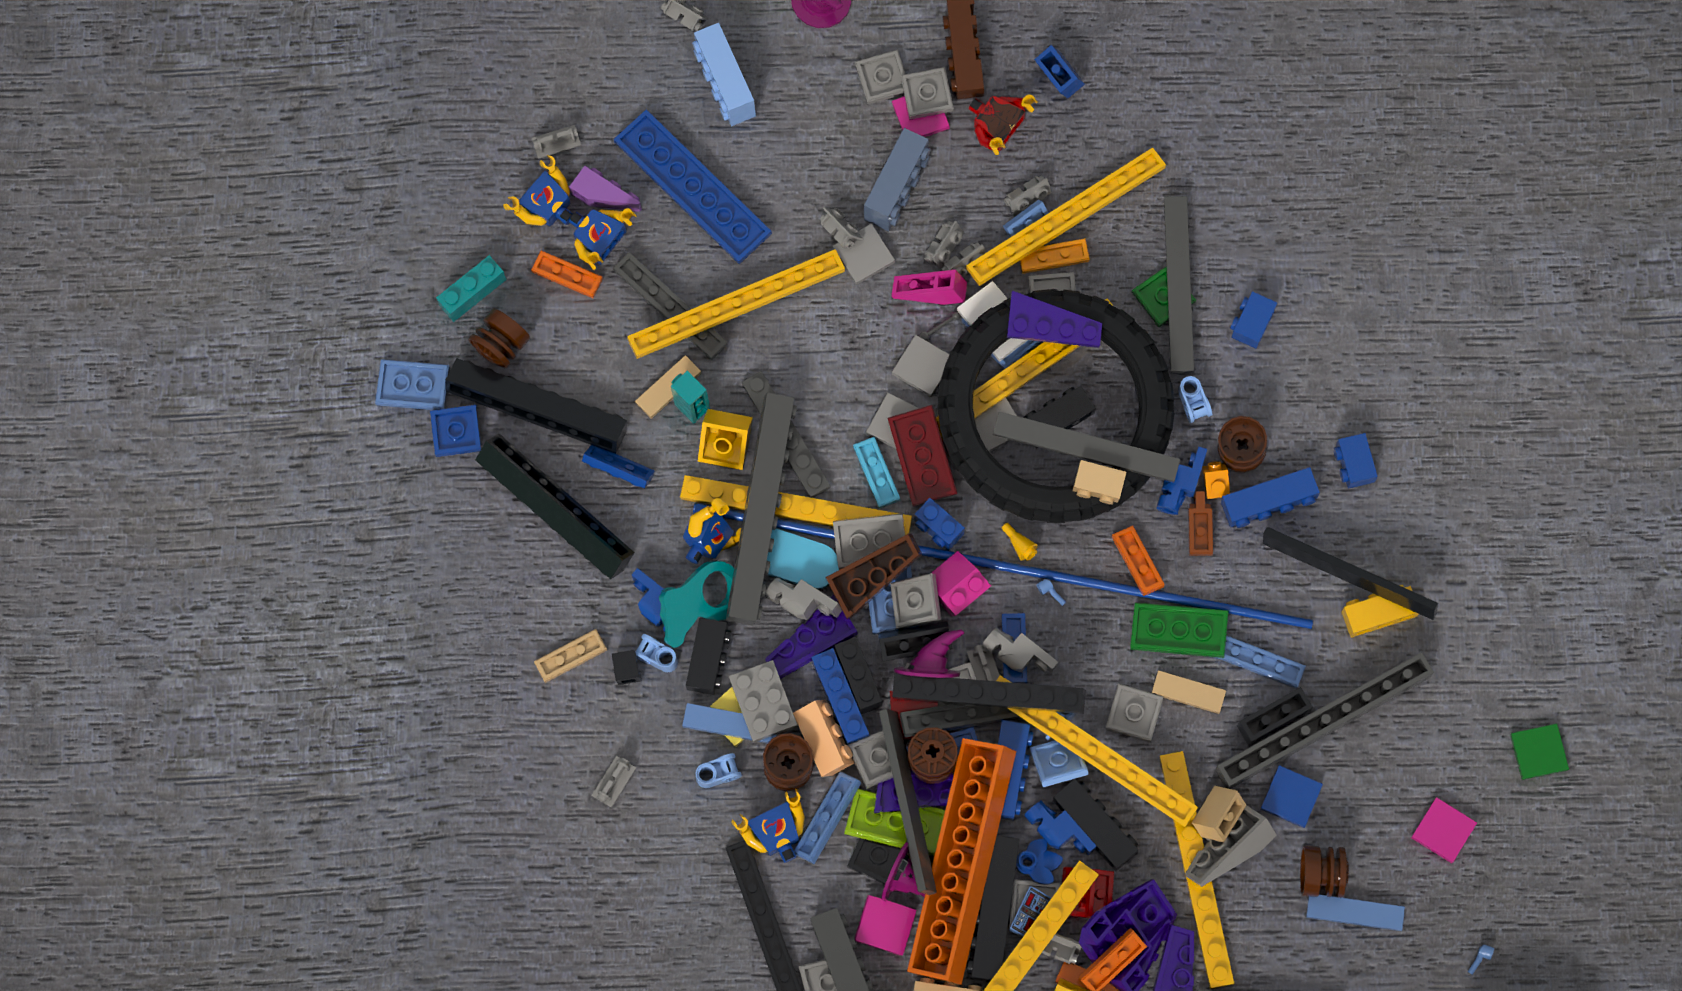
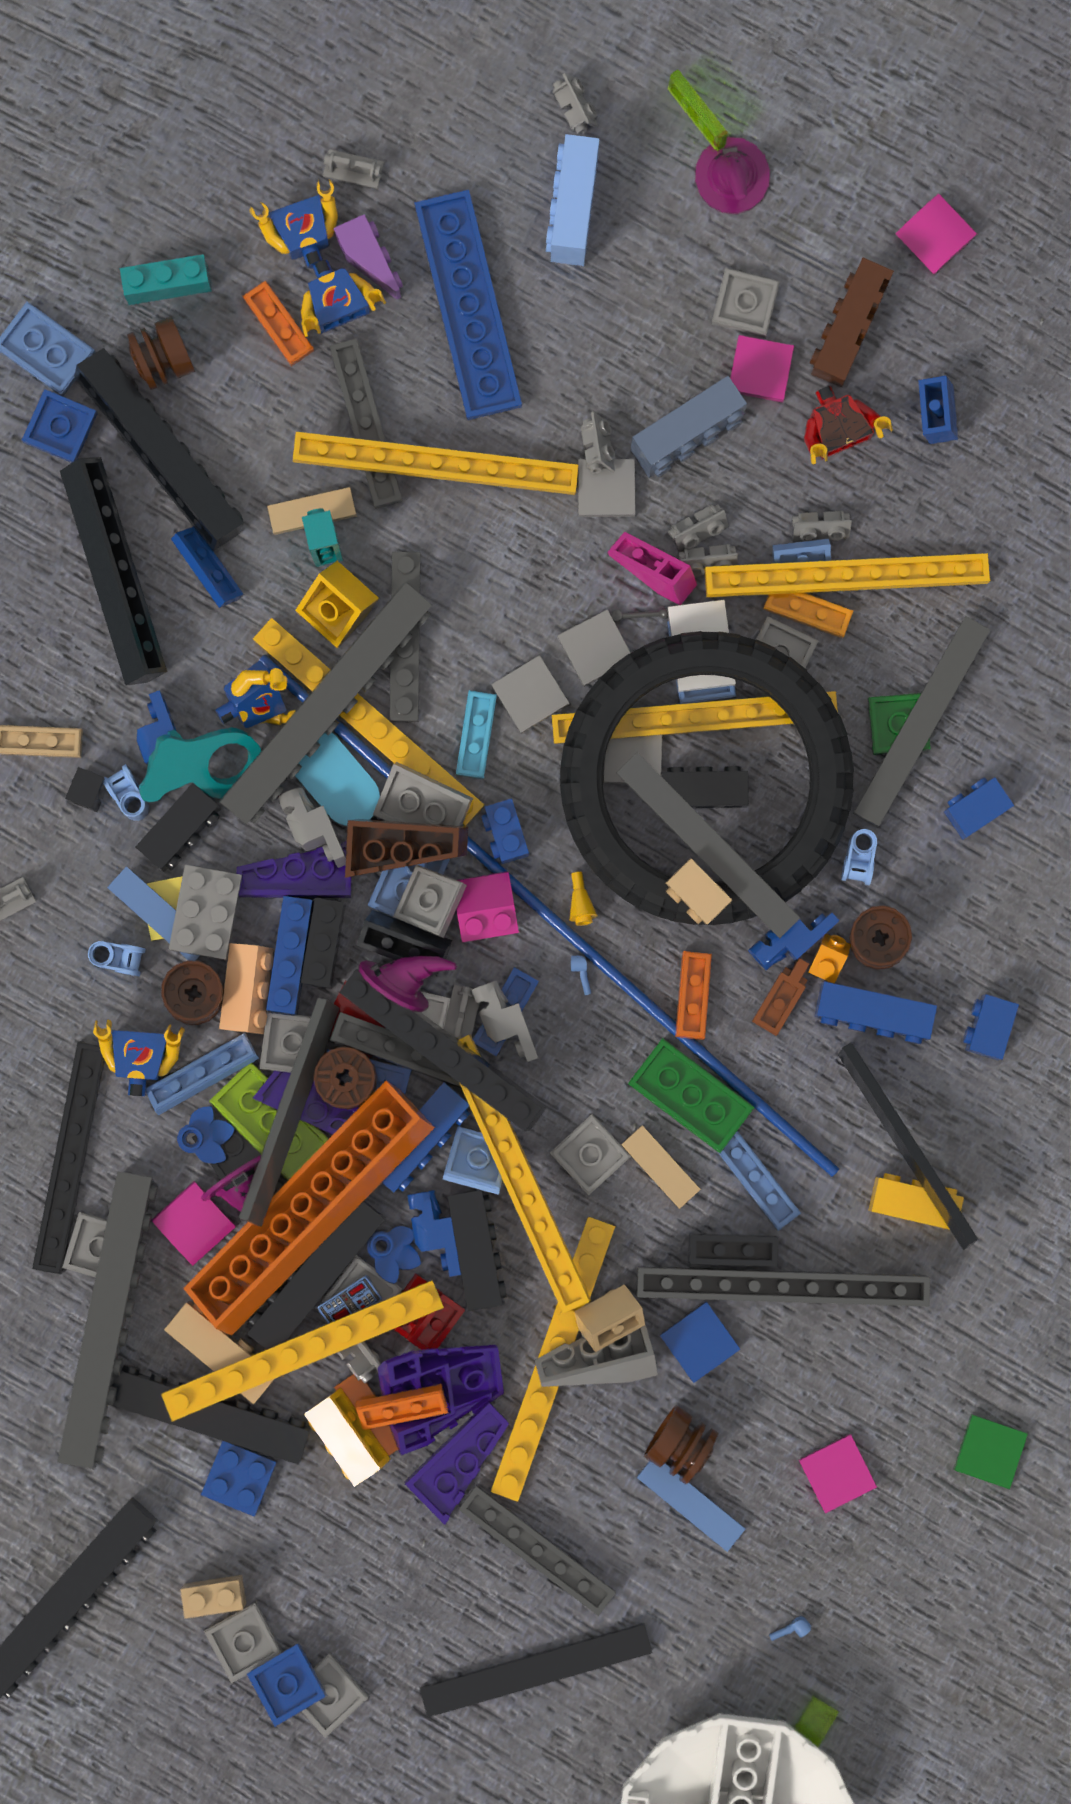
camera: 25 degrees right, 10 degrees up
dark red tile [888,405,958,507] -> none
light grey tile [901,67,954,120] -> none
dark purple wing [1007,291,1102,348] -> none
none -> blue plate [177,1106,235,1164]

